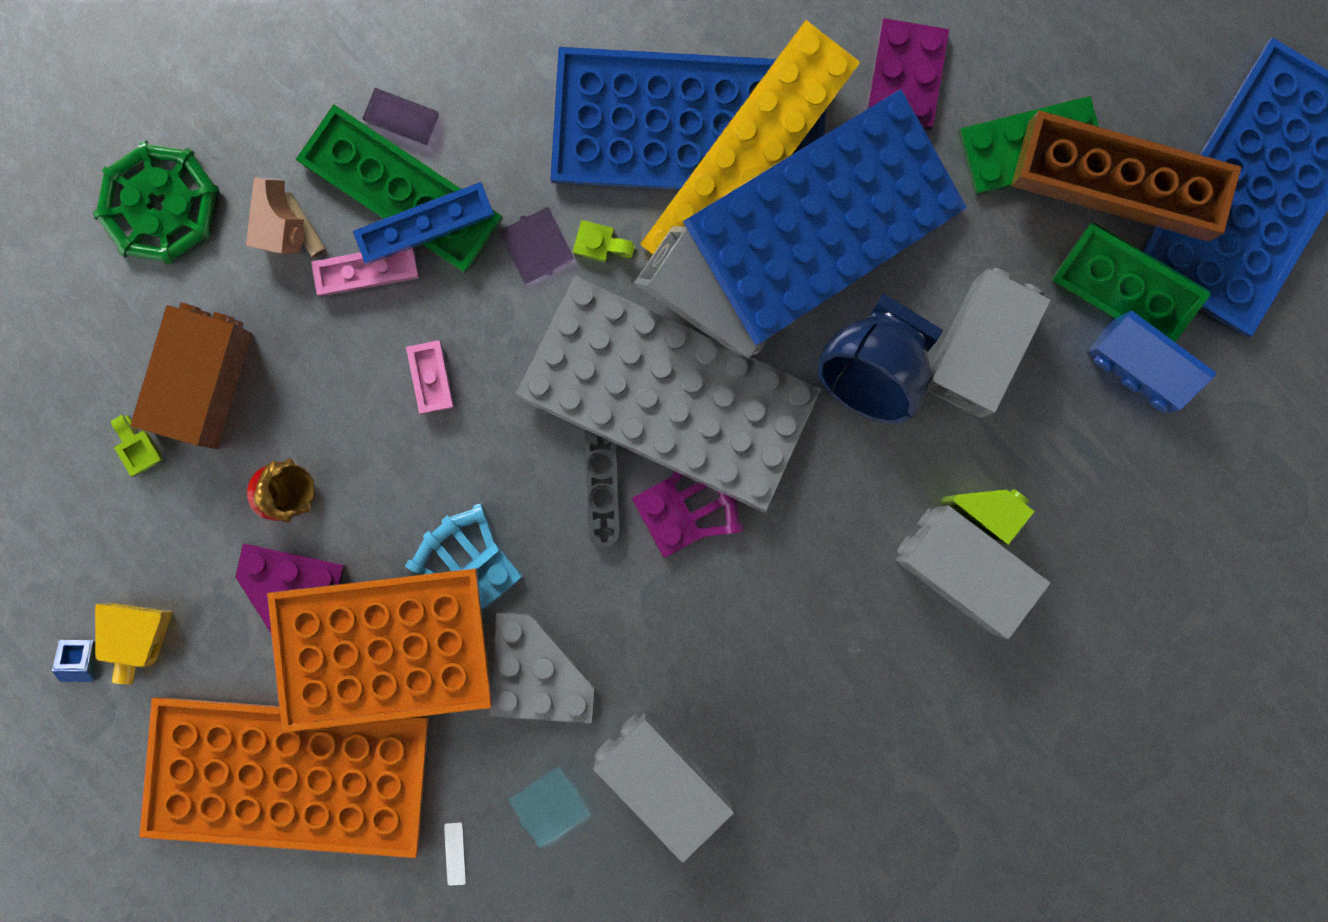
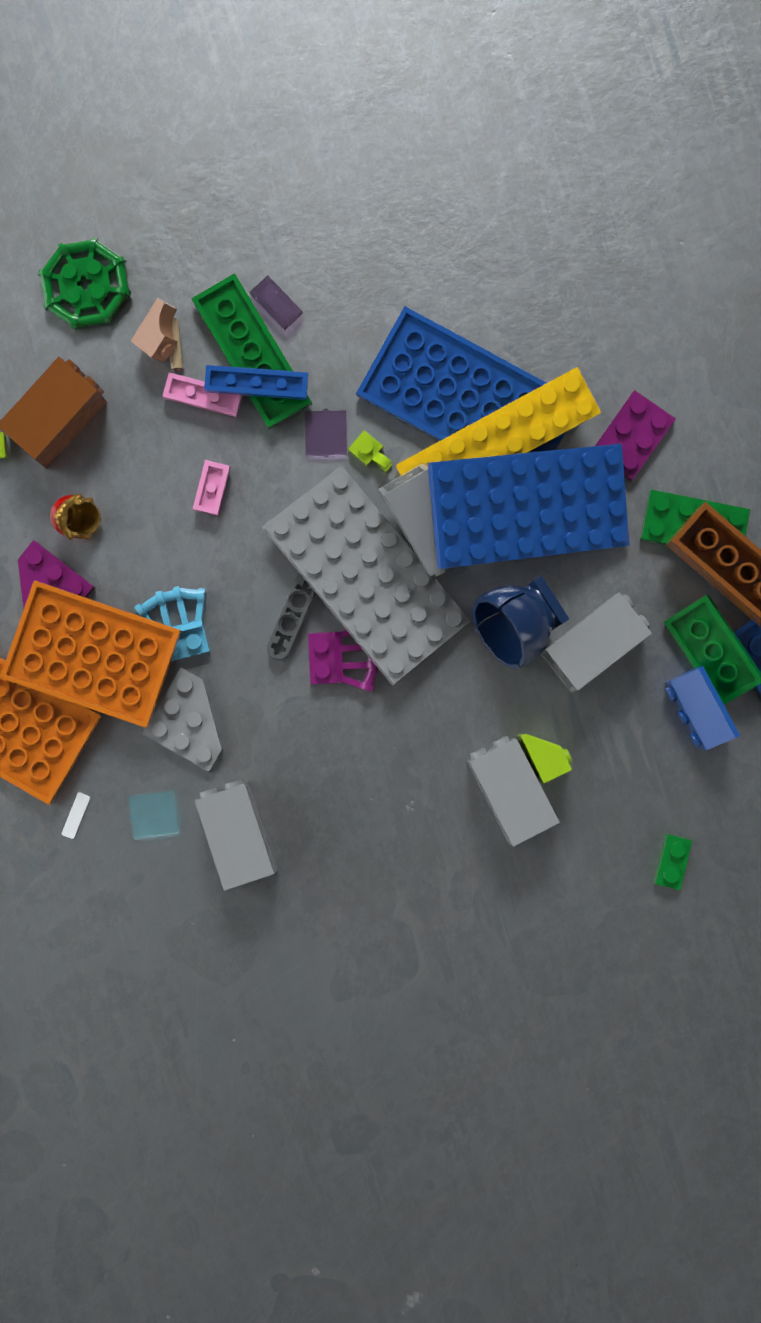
camera: 25 degrees right, 0 degrees up
none -> green plate [654,834,693,890]

